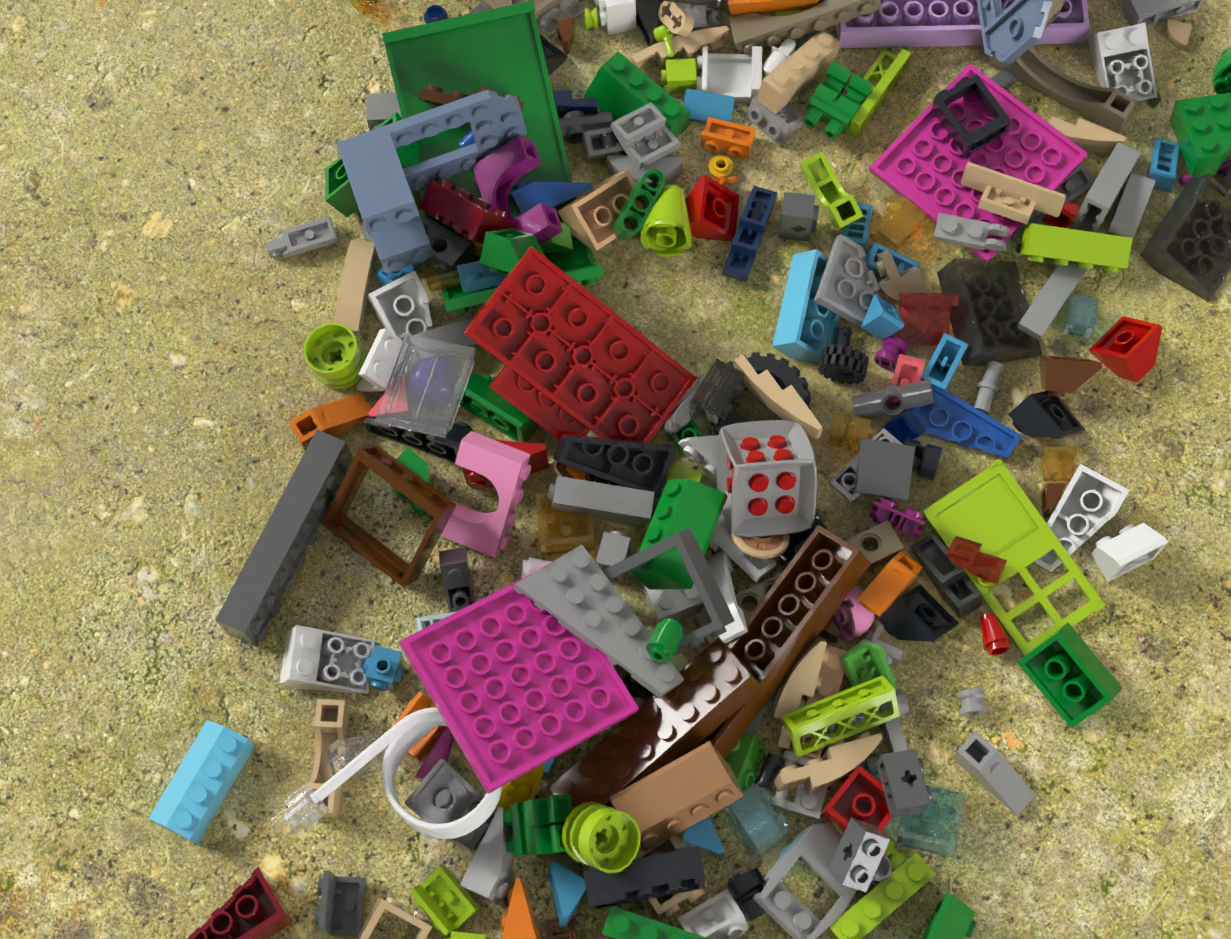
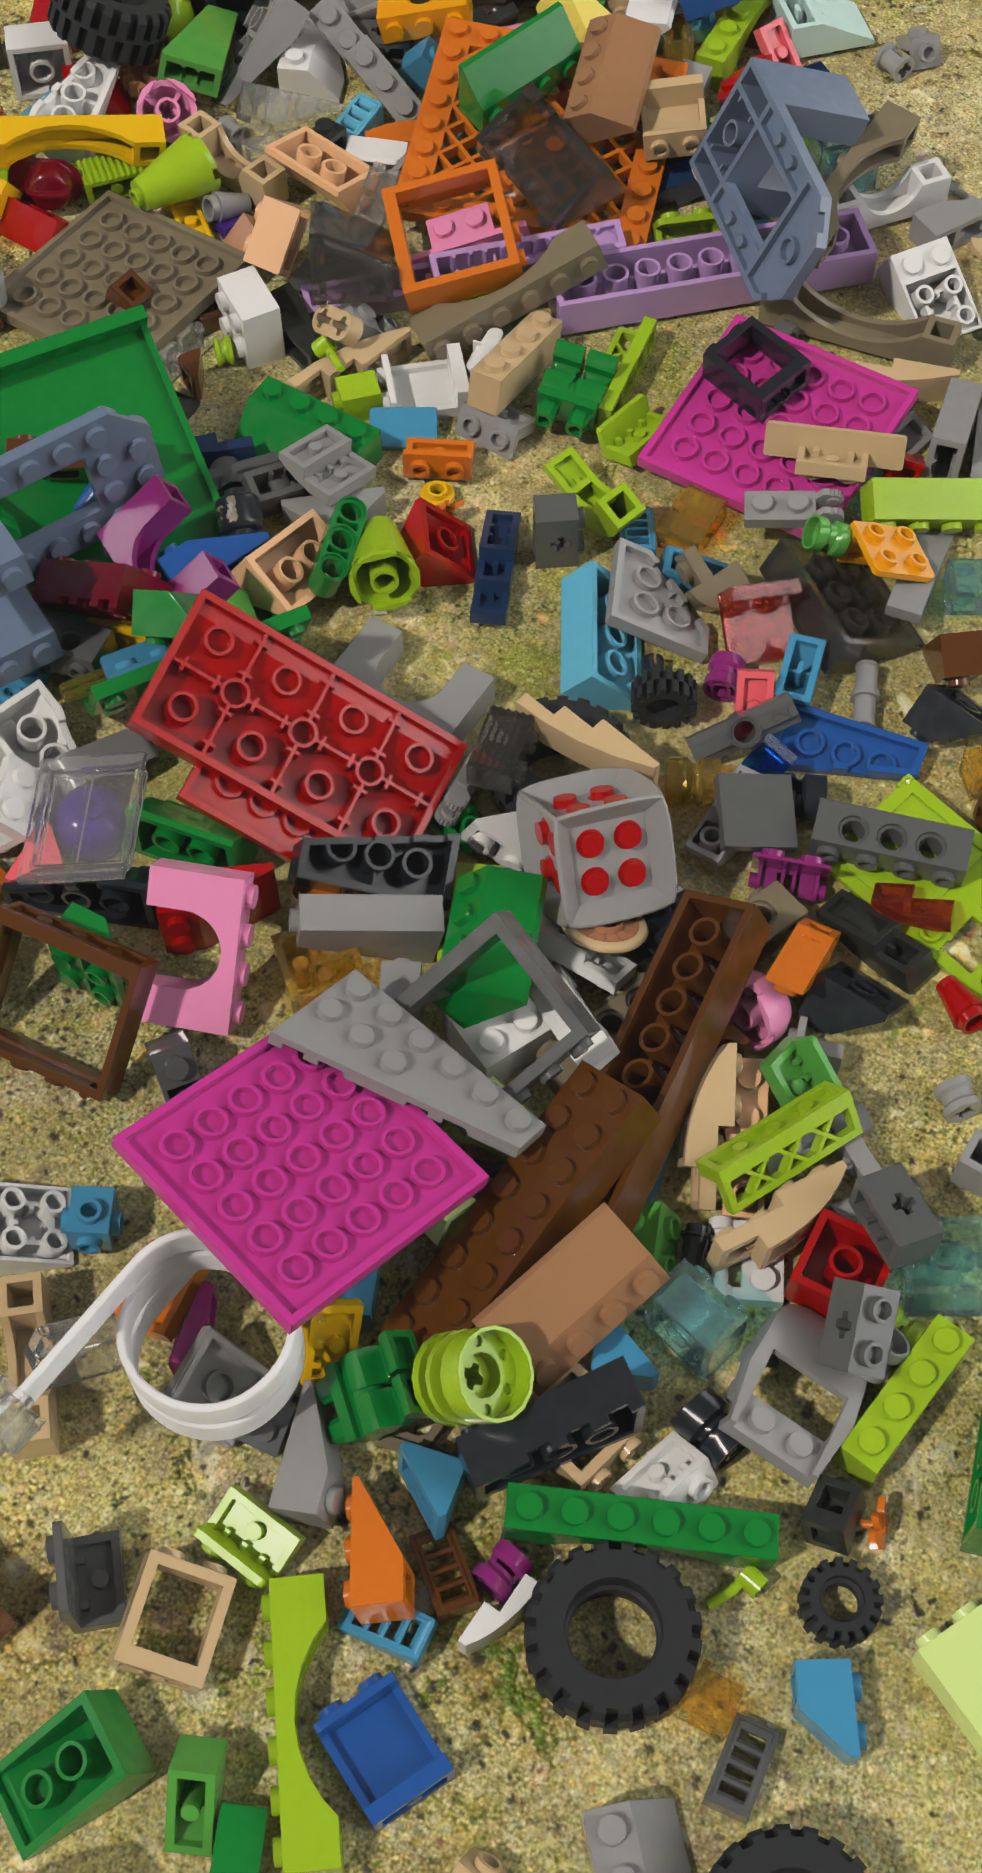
camera: 15 degrees left, 10 degrees down
green brick [646,618,683,662] -> none
dark azure slope [861,294,905,341] -> none
none -> black head [214,487,264,536]
none -> light grey arch [333,616,495,741]
none -> lime bracket [596,393,666,467]
none -> bright green wheel [802,514,851,558]
none -> dark grey brick [808,797,975,888]
none -> light orange bracket [836,520,935,583]

